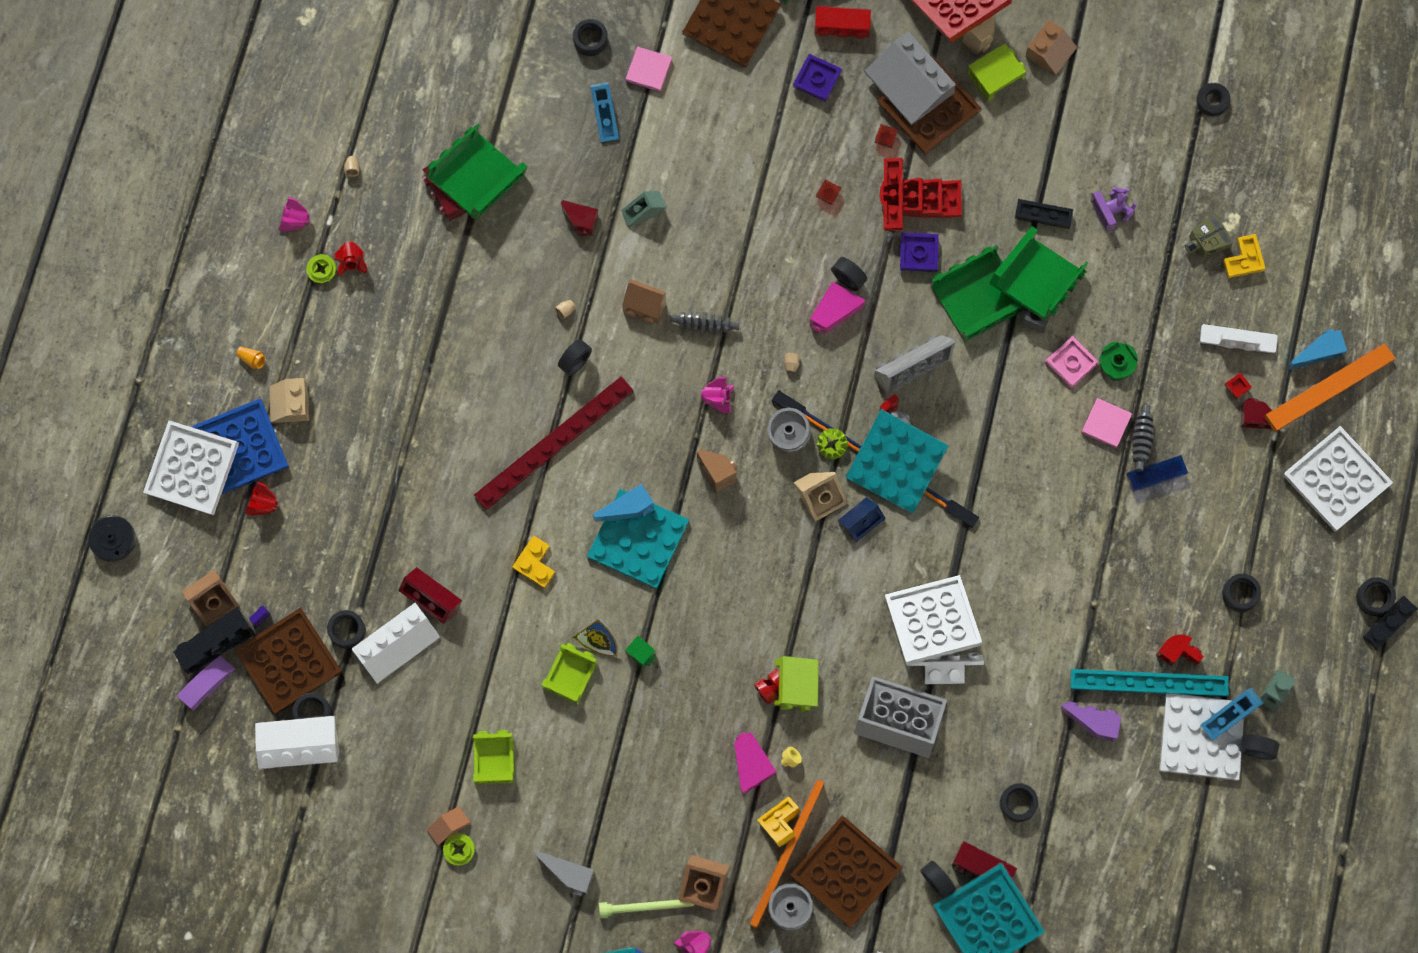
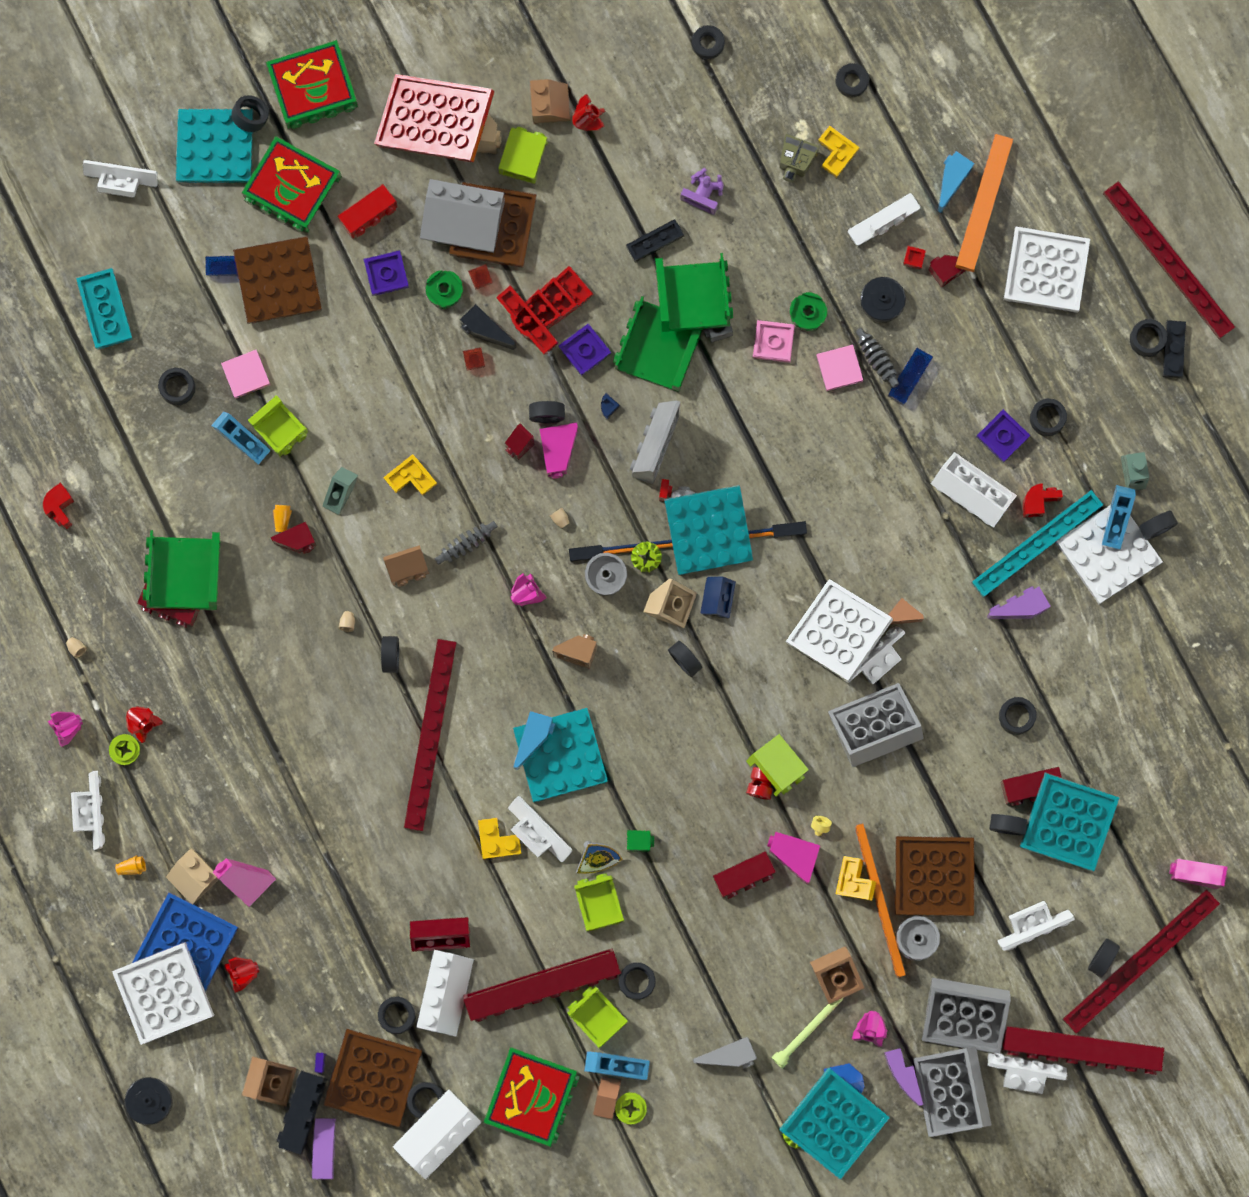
camera: 40 degrees left, 5 degrees up
none -> red brick [43,482,75,529]
none -> white bracket [71,771,105,850]
none -> dark pink slope [213,858,276,907]
none -> lime panel [248,395,308,457]
none -> light orange cone [273,505,292,532]
none -> yellow plate [383,454,437,496]
none -> green plate [425,270,463,309]
none -> black slope [460,304,516,350]
none -> dark red brick [463,948,621,1022]
none -> panel [483,1047,580,1147]
none -> dark red slope [505,423,535,460]
none -> white bracket [508,796,573,862]
none -> red brick [572,94,606,130]
none -> dark azure slope [584,1051,650,1080]
none -> dark blue tile [601,393,620,420]
none -> black tyre [619,962,656,1000]
none -> black tyre [668,641,703,677]
none -> dark red brick [712,851,776,900]
none -> black tyre [835,63,869,97]
none -> black wheel [860,277,906,322]
none -> nougat slope [888,598,924,625]
none -> white slope [931,452,1017,528]
none -> dark purple plate [976,409,1030,463]

